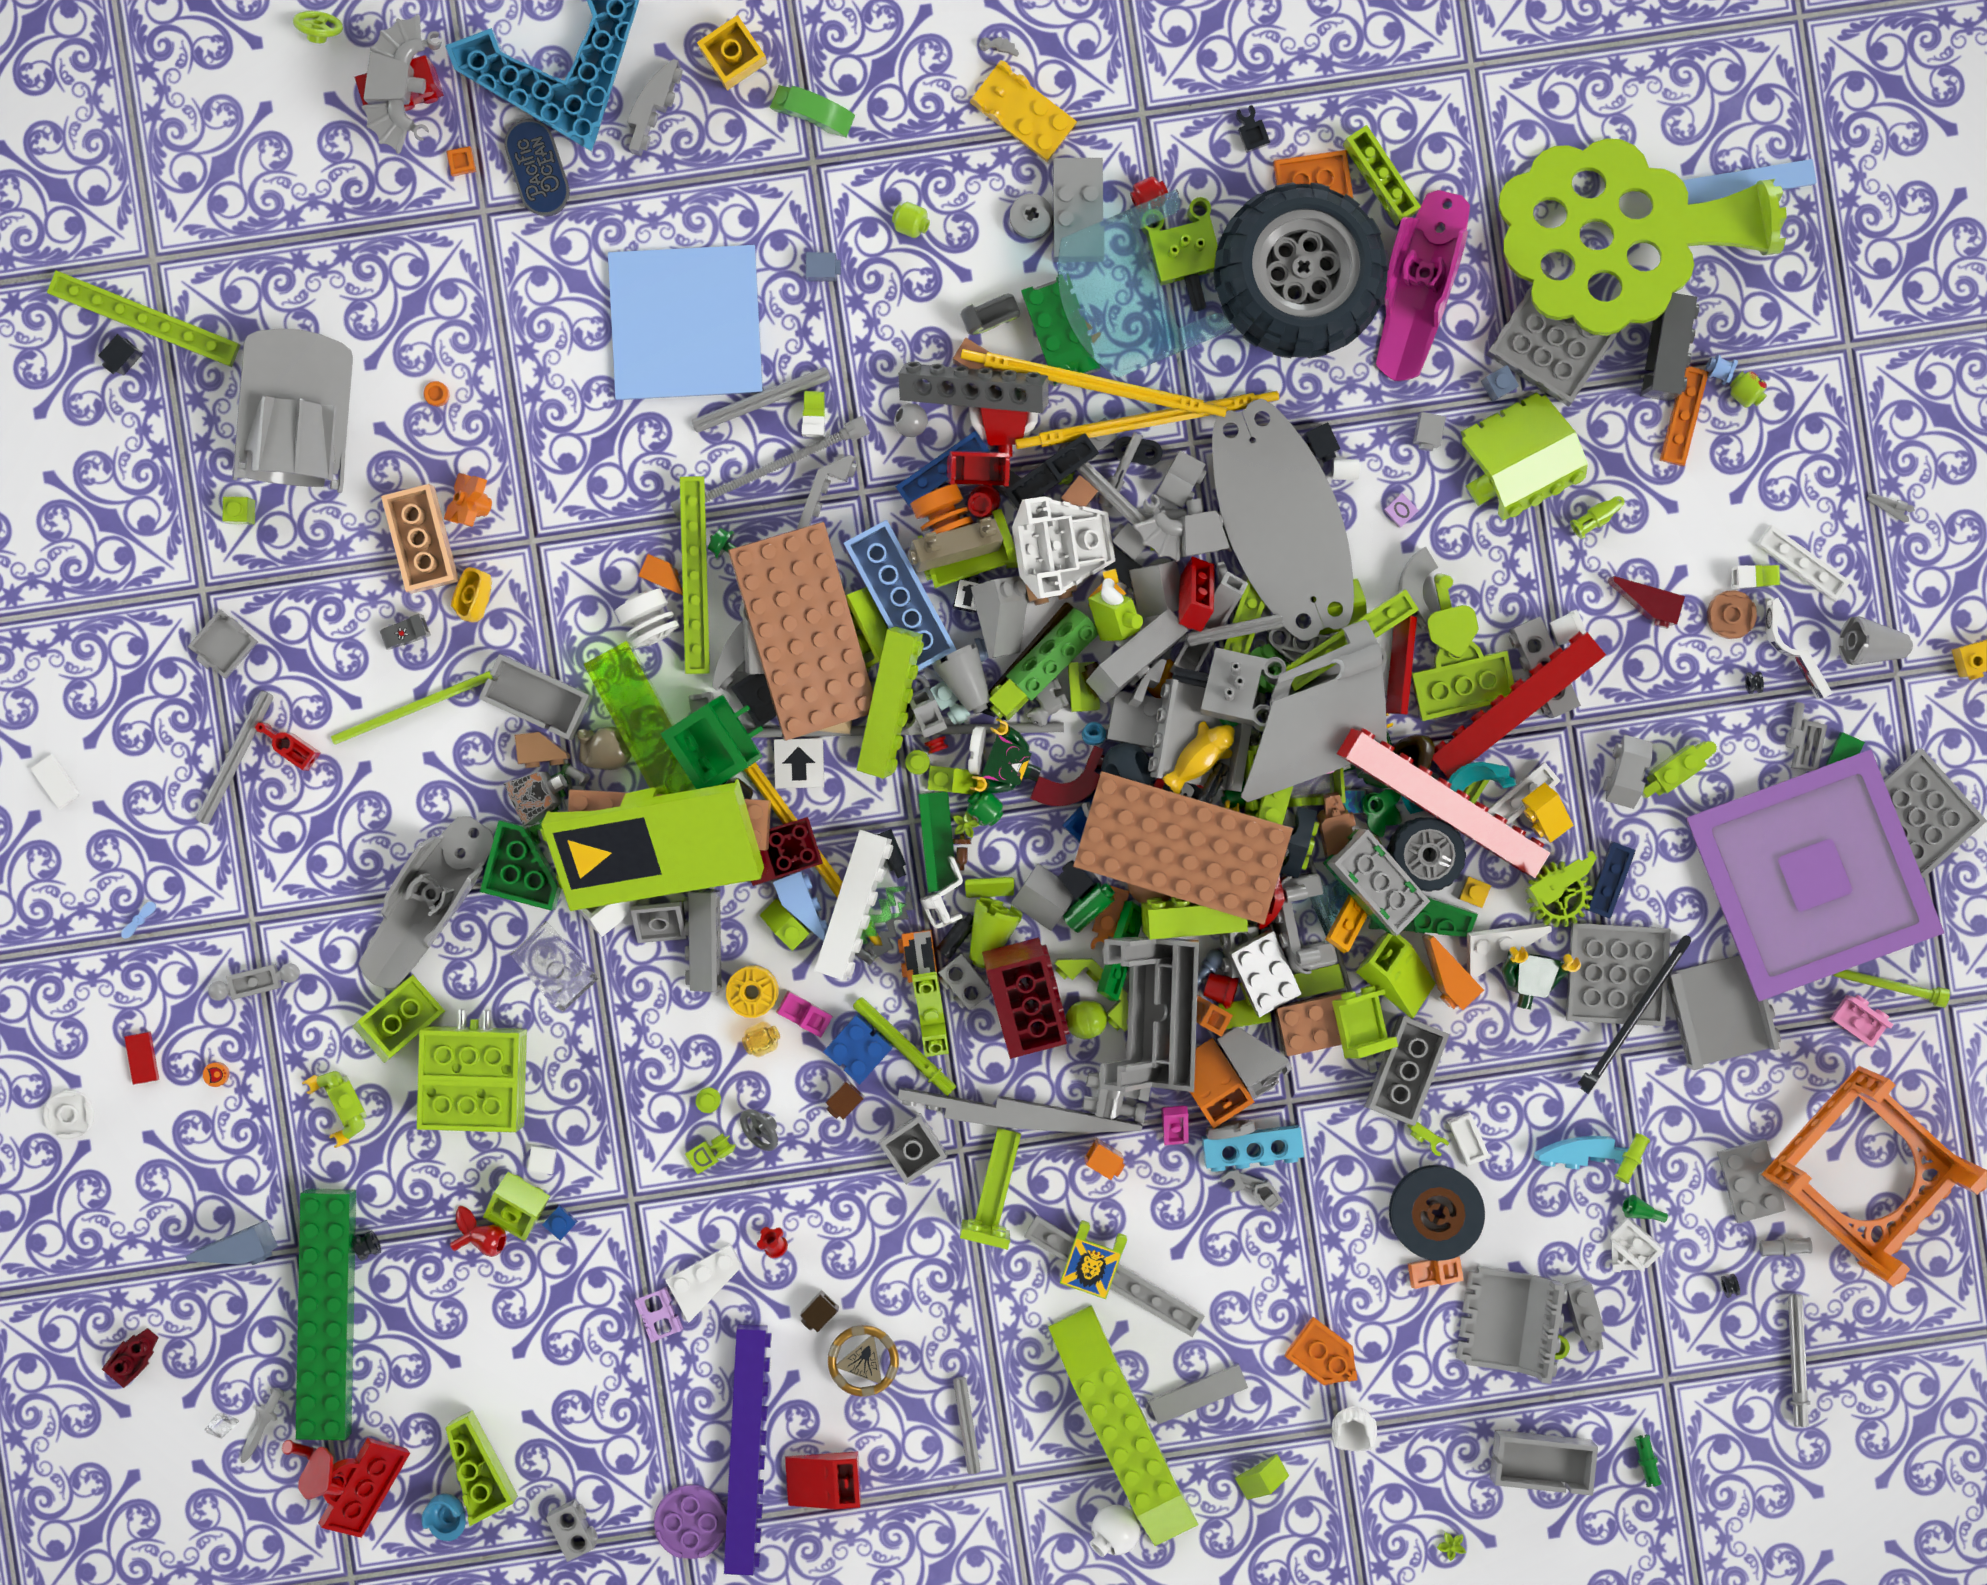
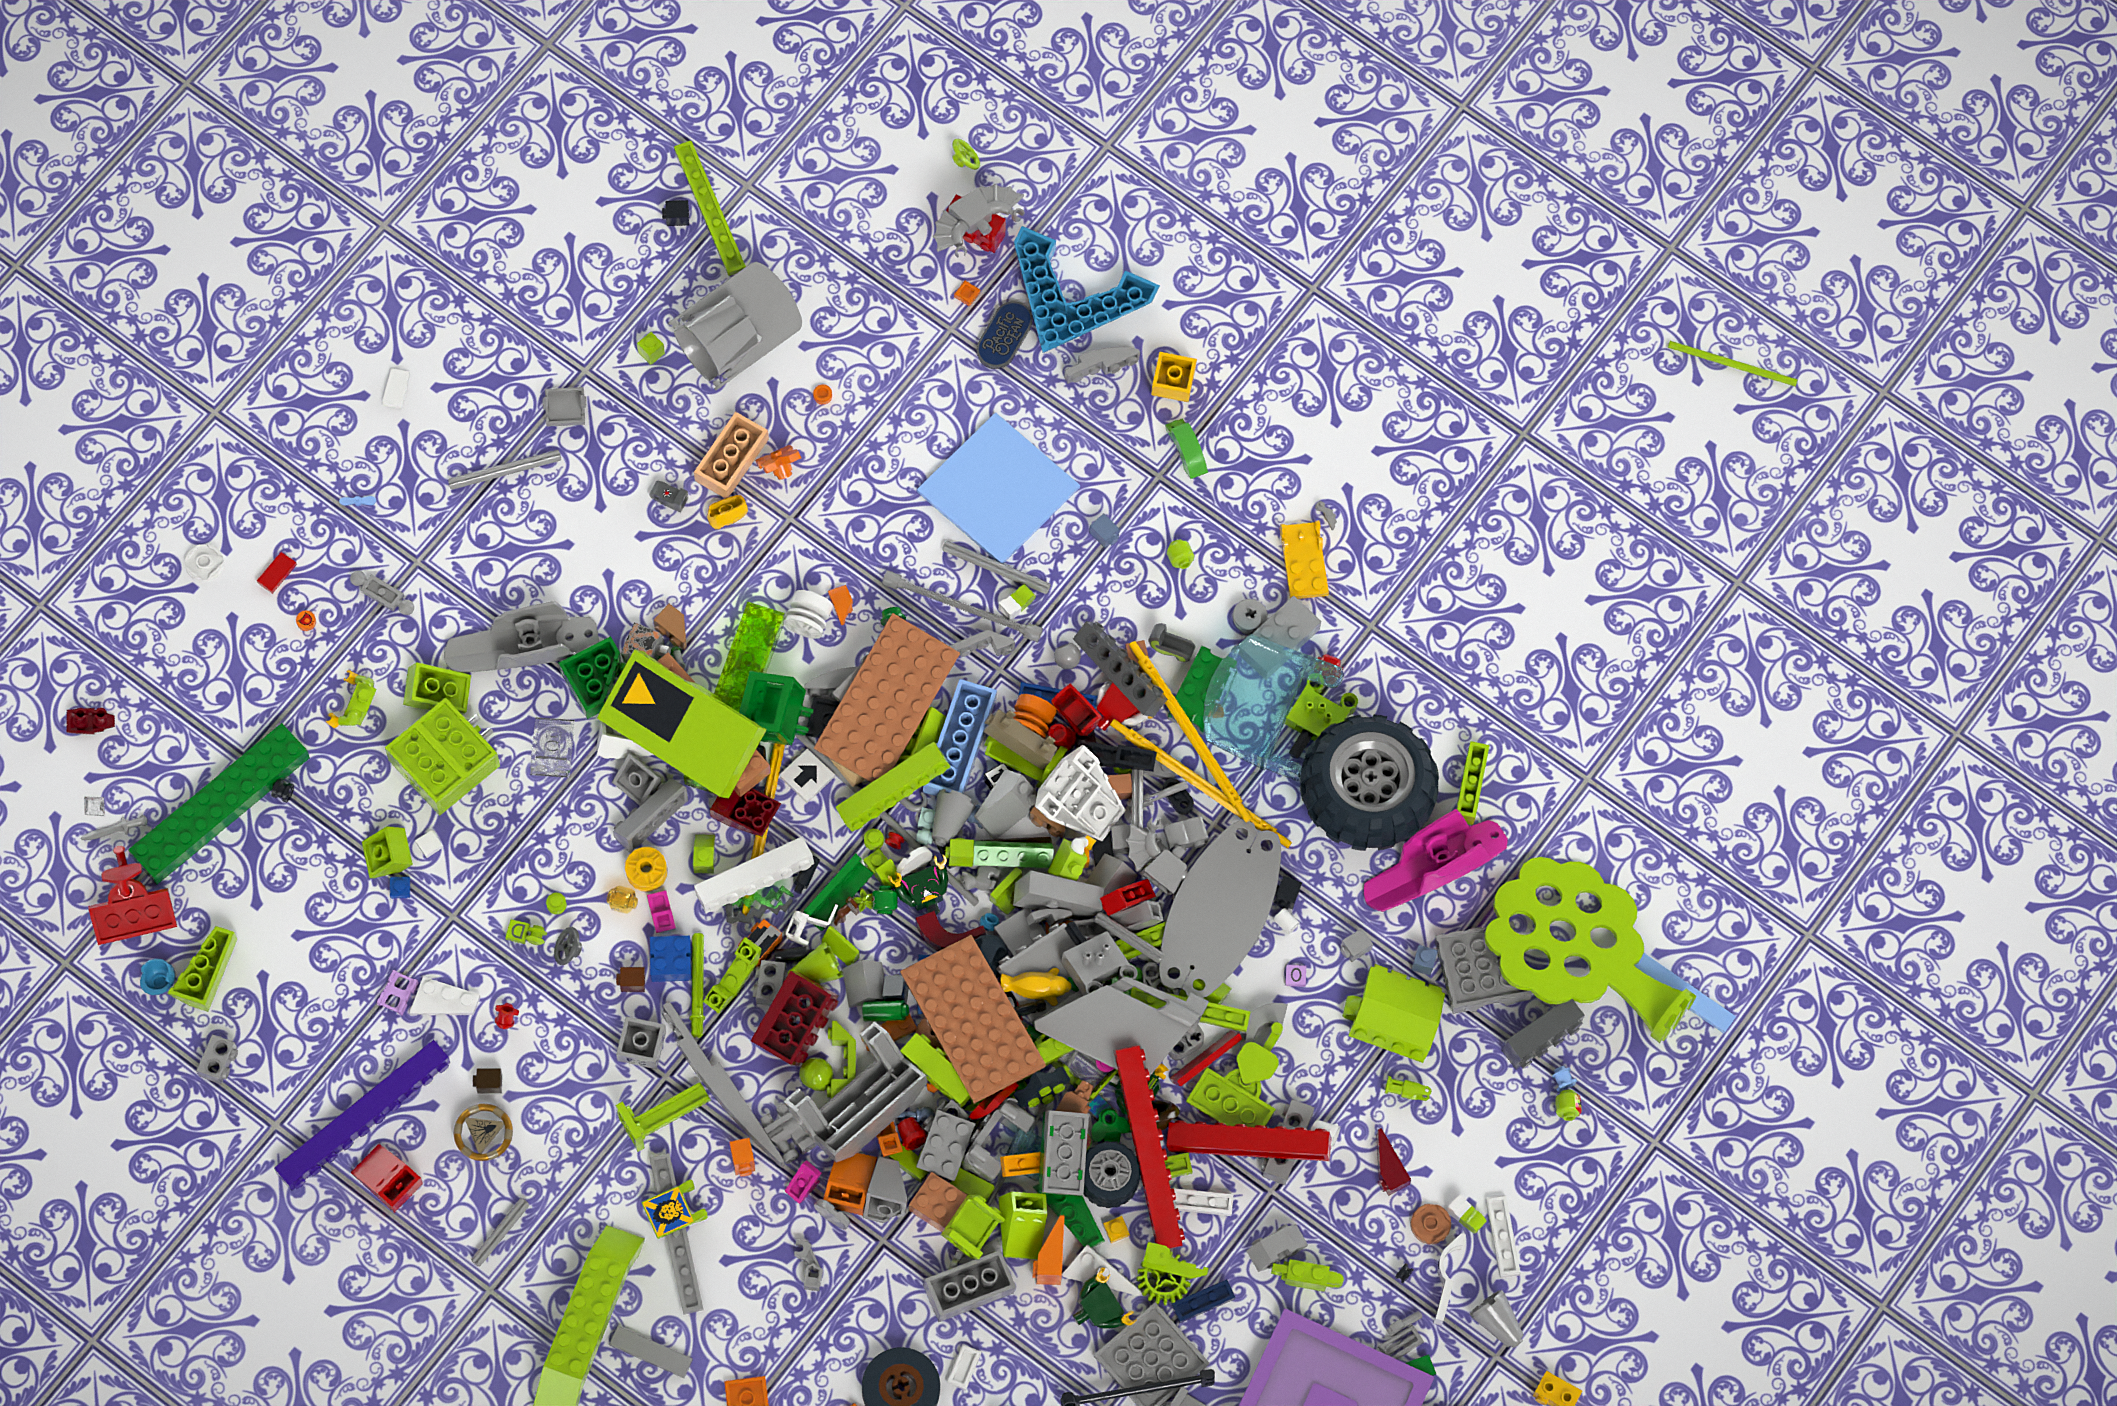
camera: 40 degrees right, 20 degrees down
sand blue slope [185,1220,278,1265] -> none
red piece [255,722,321,771] -> none
lime piece [331,671,494,745] -> none
red piece [450,1205,506,1257] -> none
light grey piece [479,654,593,740] -> none
dark tan piece [577,727,632,770] -> none
medium lavender tile [654,1484,727,1559] -> none
lime plate [680,476,710,674] -> none
light blue slope [773,871,828,941] -> none
light grey brick [905,686,947,738] -> none
white brick [1090,1505,1140,1557] -> none
green plate [1097,901,1142,1001] -> none
medium azure brick [1201,1125,1304,1172] -> none
black plate [1236,105,1270,153] -> none
orange tile [1273,150,1353,198] -> none
teal piece [1402,762,1516,814] -> none
lime plate [1407,1122,1449,1156] -> none
yellow brick [1522,782,1574,843] -> none
orange tile [1659,366,1709,467] -> none
light grey piece [1867,493,1915,523] -> none

